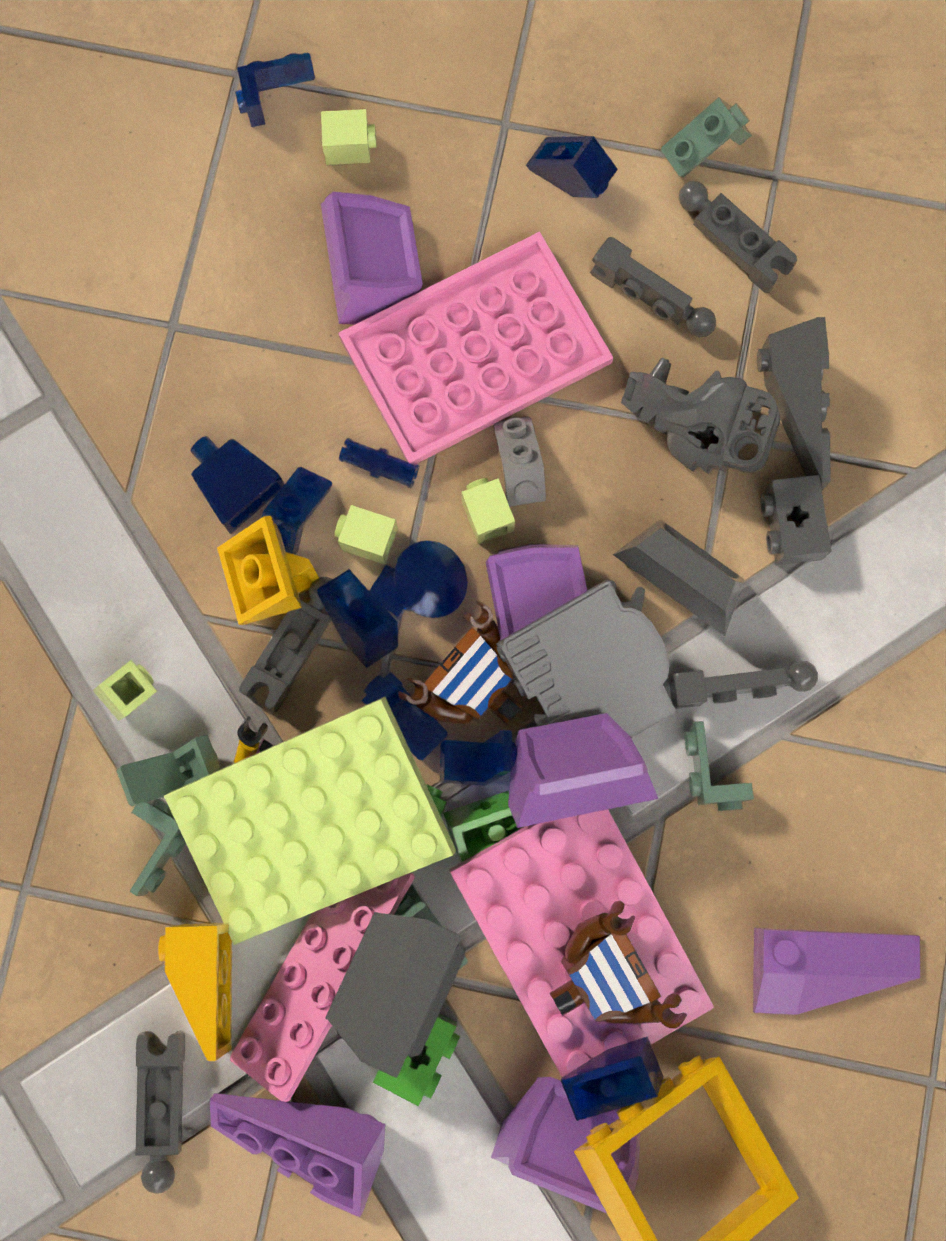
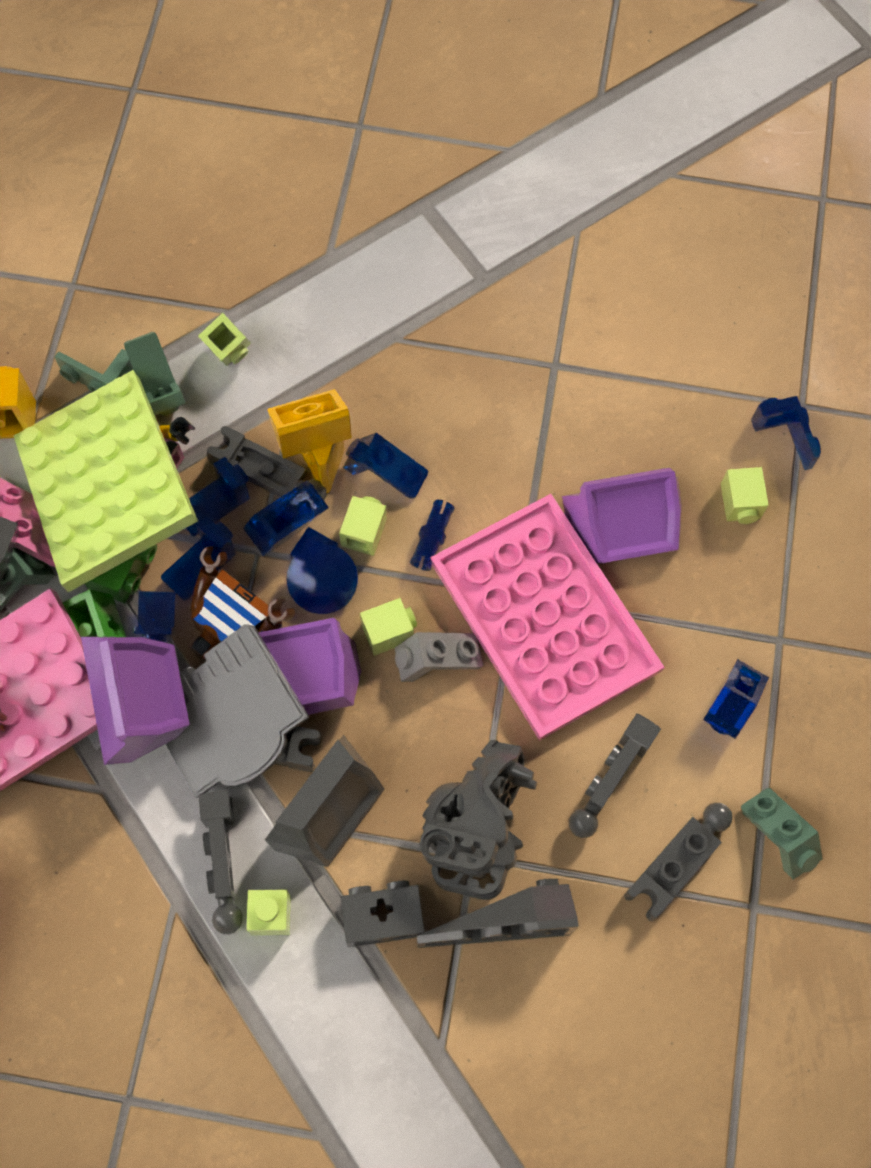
camera: 85 degrees right, 10 degrees down
clear blue torso [190,436,286,534] -> none
sand green bracket [684,721,754,811] -> none
none -> clear blue bracket [186,456,250,537]
none -> yellowish green brick [247,890,291,936]

